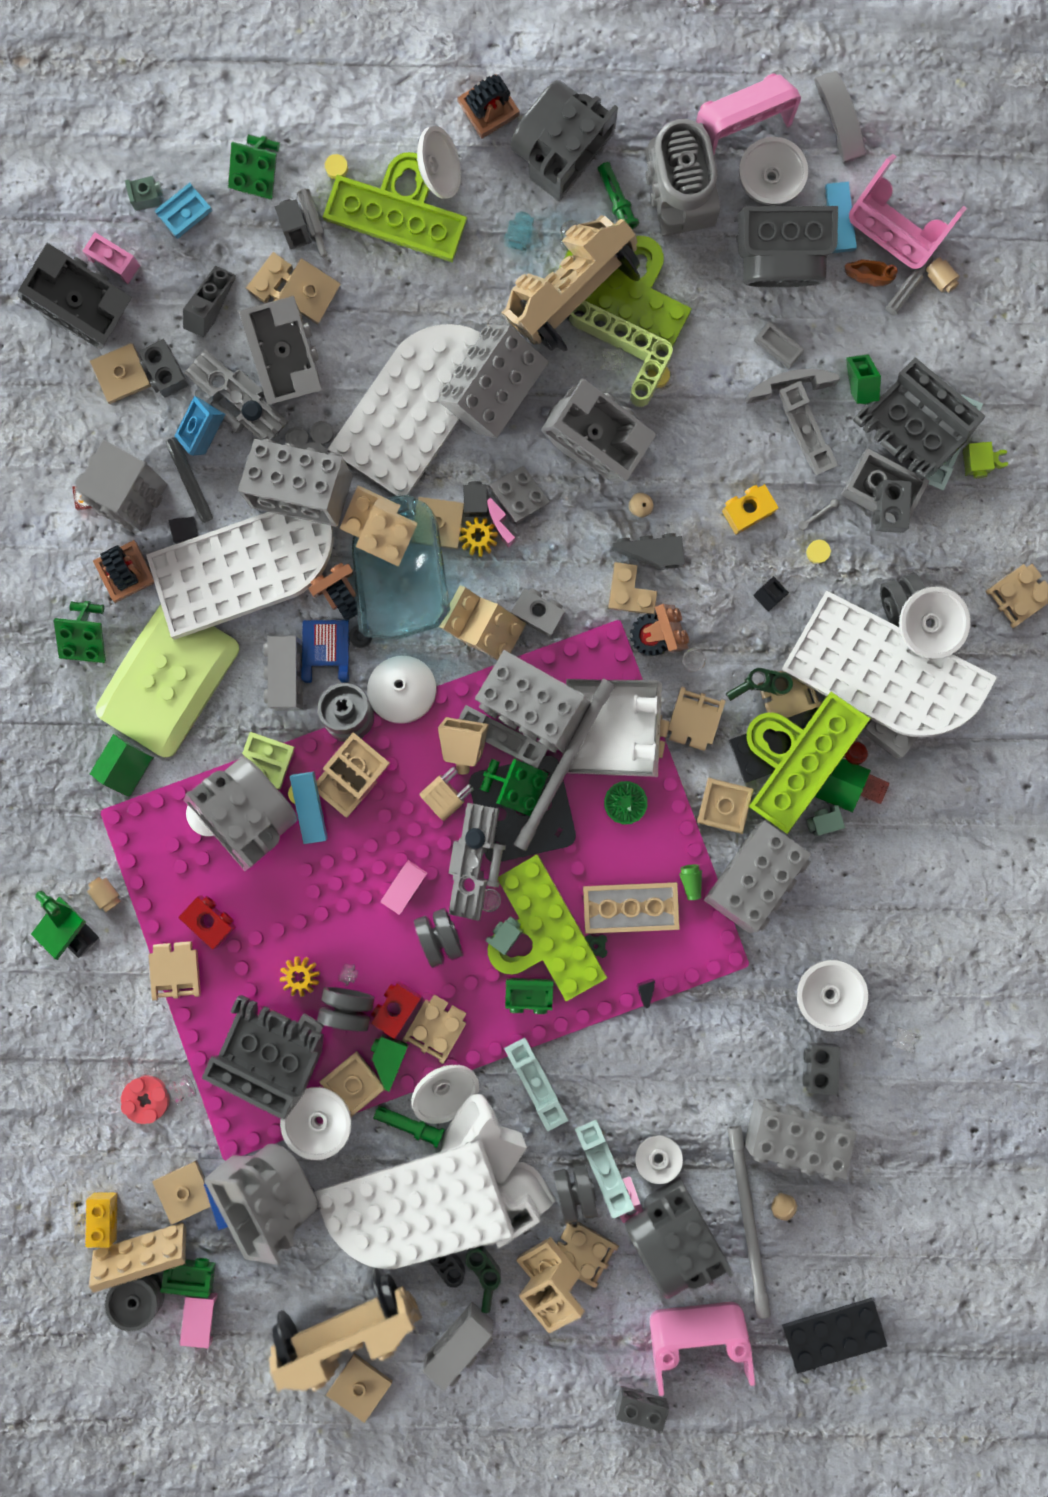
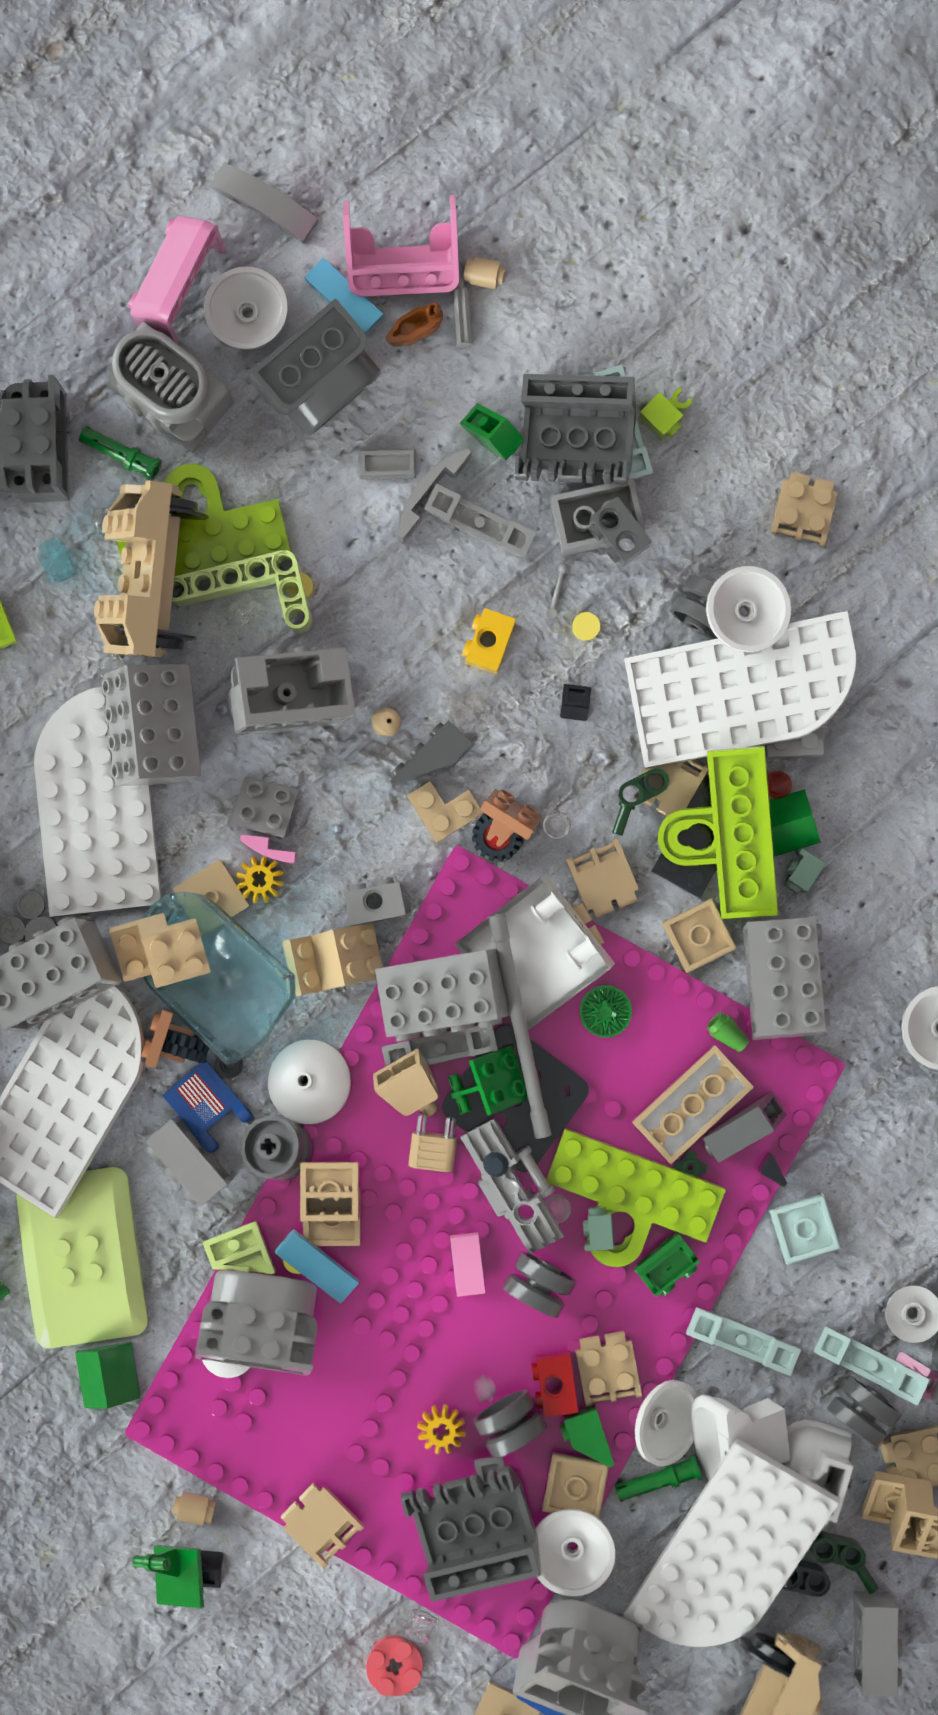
camera: 35 degrees left, 0 degrees up
red brick [178,896,236,950] -> none
dark grey brick [463,481,488,517] -> none
clear red tile [860,774,890,804] -> none
none -> dark grey slope [703,1091,787,1163]
none -> light aqua plate [769,1193,840,1265]

